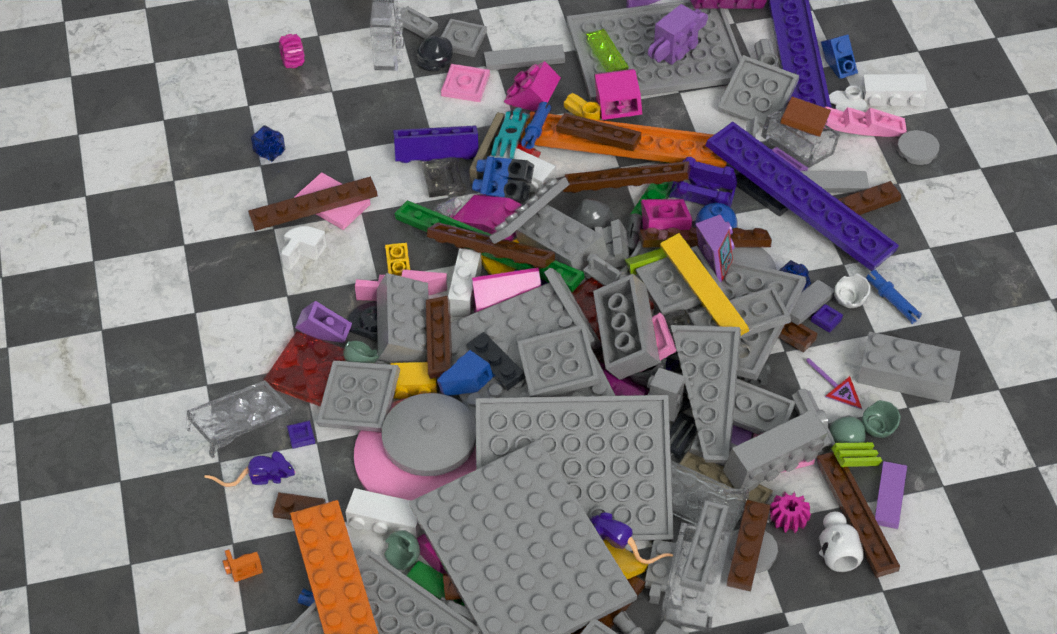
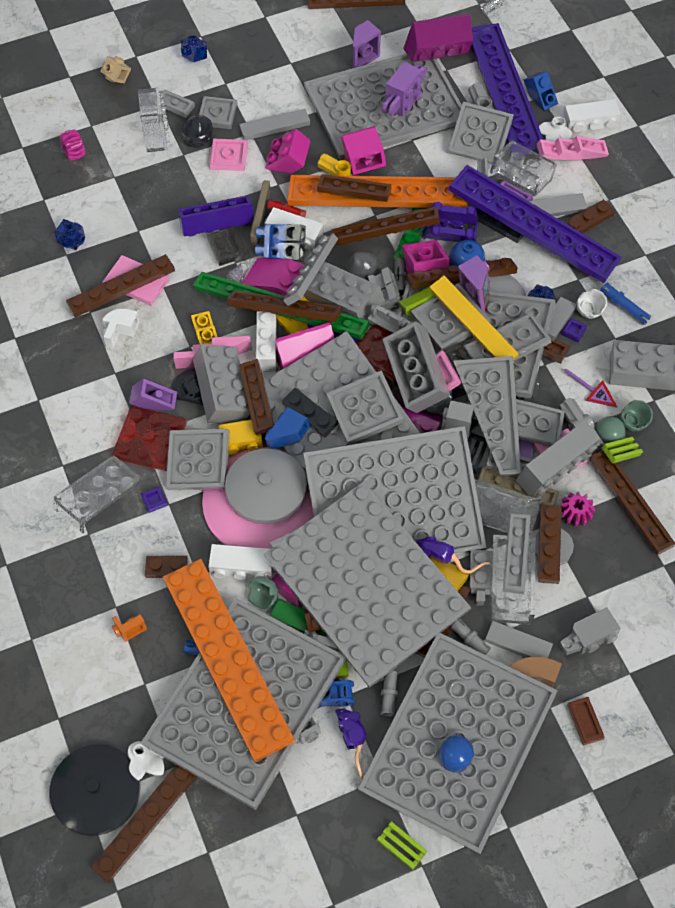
camera: 10 degrees left, 10 degrees up
dark purple animal [204,451,295,487] -> none
sand green hair [343,341,379,364] -> none
teal piece [491,107,530,159] -> none
blue pin [521,102,551,149] -> none
light grey tile [544,268,602,350] -> none
clear neon green tile [586,29,629,72] -> none
dark orange tile [780,97,831,137] -> none
white piece [819,511,863,572] -> none
medium lavender tile [875,461,907,529] -> none
light grey tile [897,130,940,165] -> none

